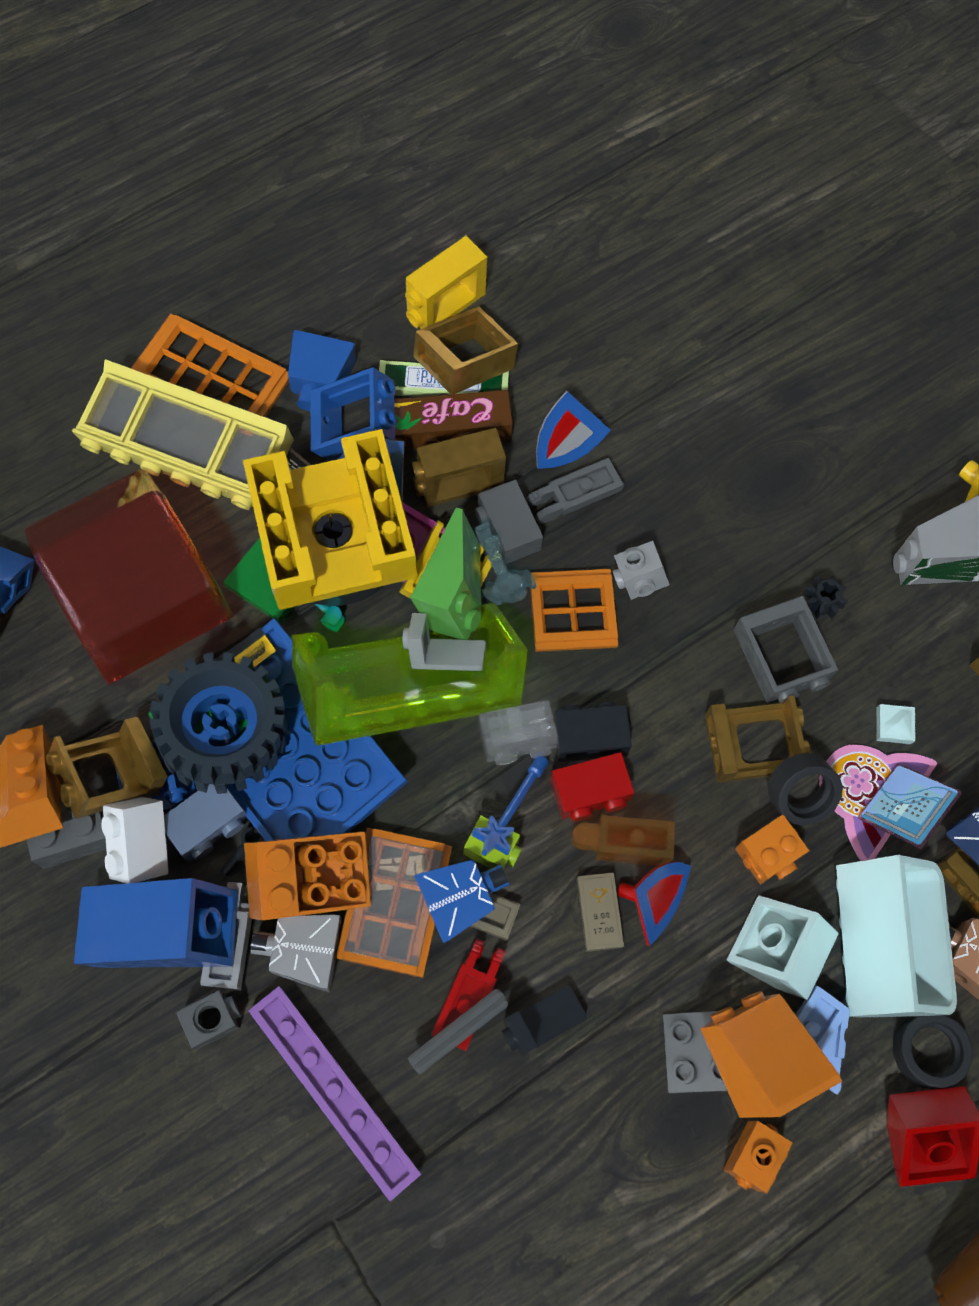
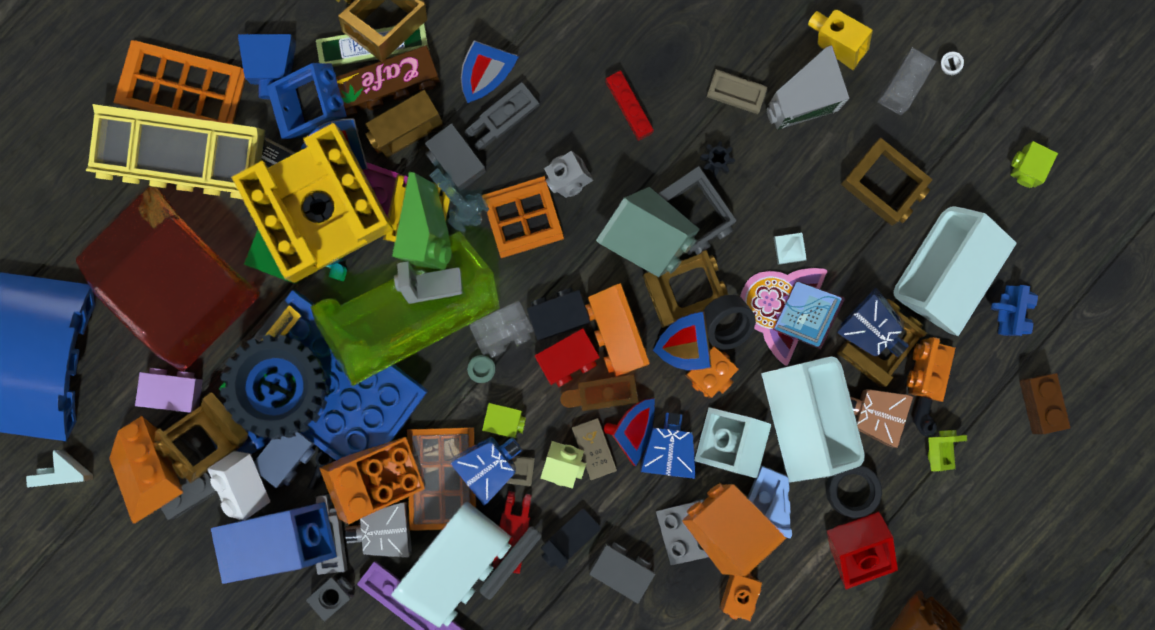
camera: 10 degrees left, 15 degrees up
blue piece [472,755,548,856] -> none
none -> lavender brick [135,368,203,413]
none -> light aqua windscreen [391,501,511,628]
none -> sand green tile [467,355,496,383]
none -> yellowish green brick [540,441,586,488]
none -> orange slope [585,283,650,377]
none -> dark grey brick [589,542,655,603]
none -> sand green slope [596,187,700,277]
none -> red piece [605,71,654,141]
none -> blue torso [640,413,695,479]
none -> blue shield [653,312,712,370]
none -> dark tan tile [707,70,768,114]

